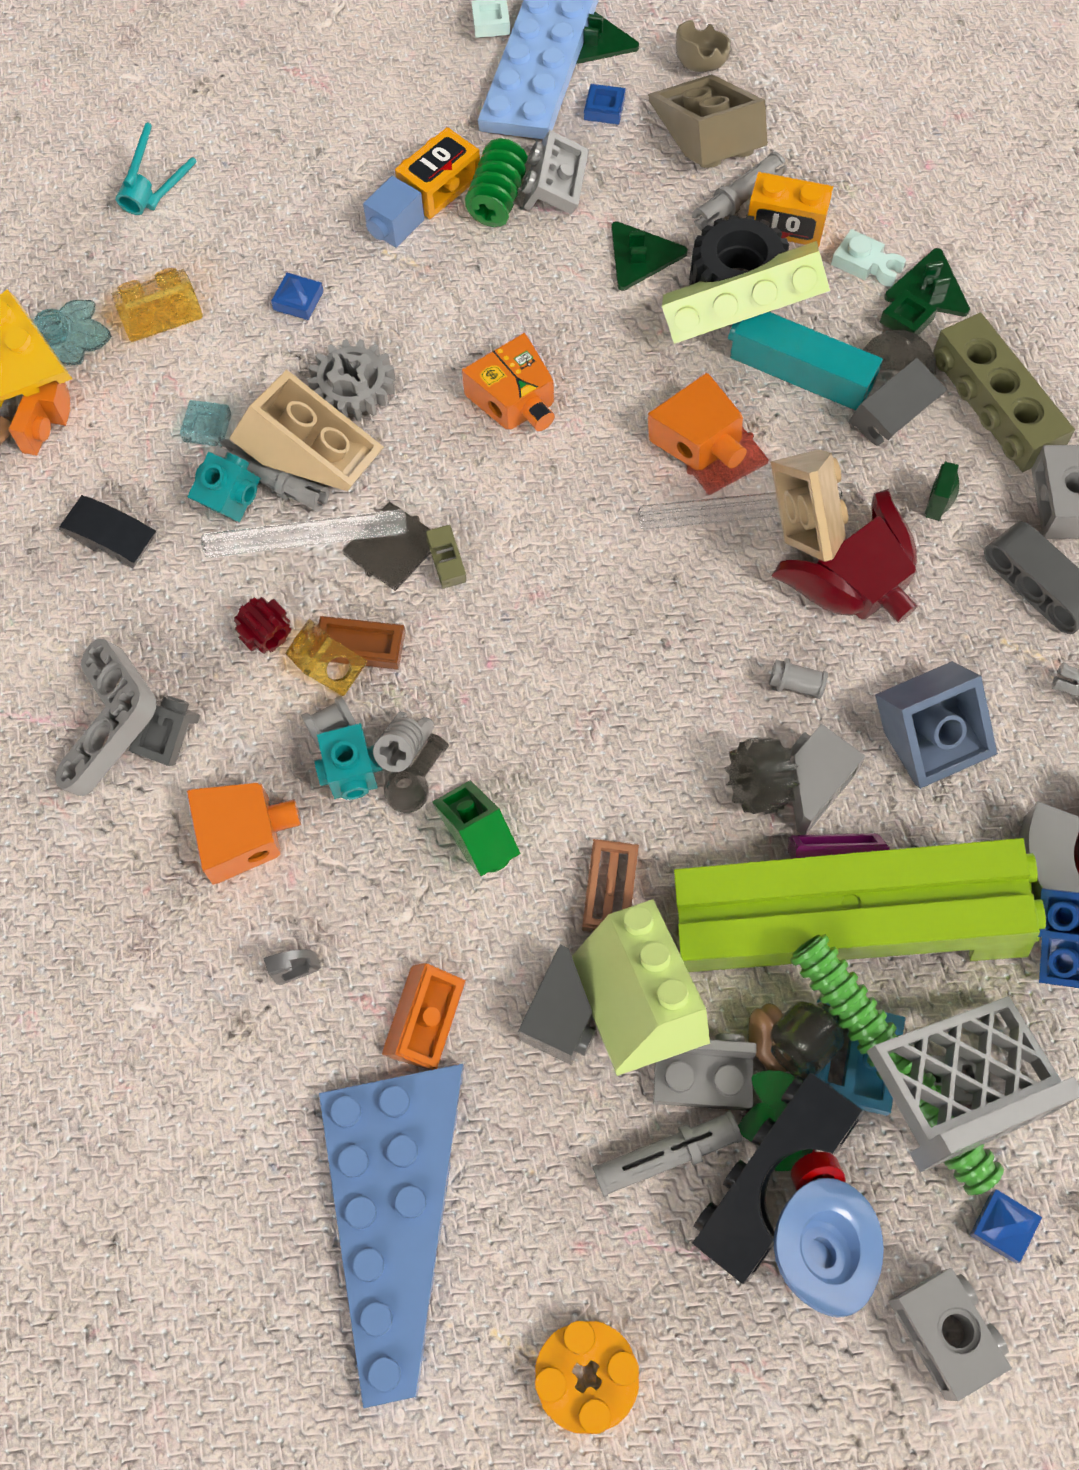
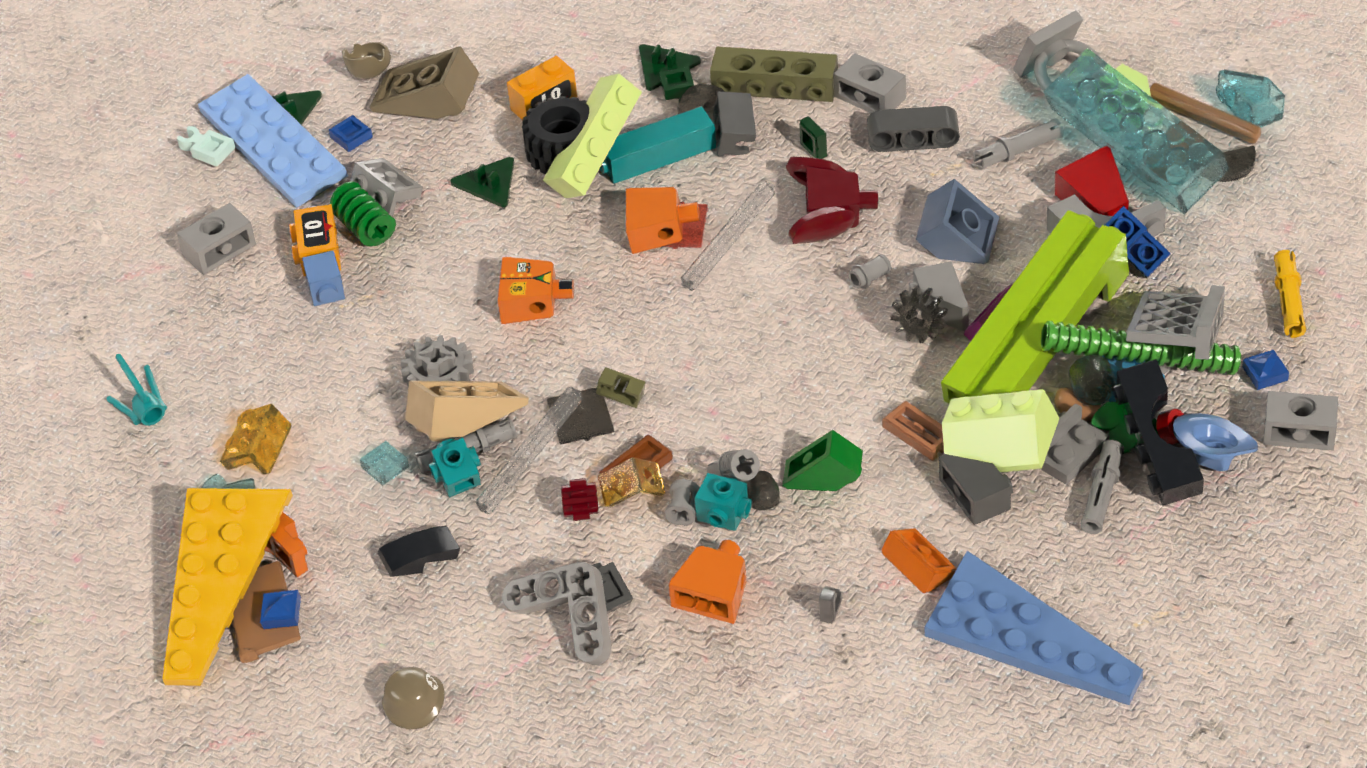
camera: 50 degrees left, 20 degrees down
blue tile [271,272,324,320] -> none
light orange plate [535,1321,639,1434] -> none
light grey pin [692,152,787,231] -> none
tan slope [770,449,848,562] -> none
light aqua plate [831,229,906,287] -> none
none -> light grey brick [177,203,256,275]

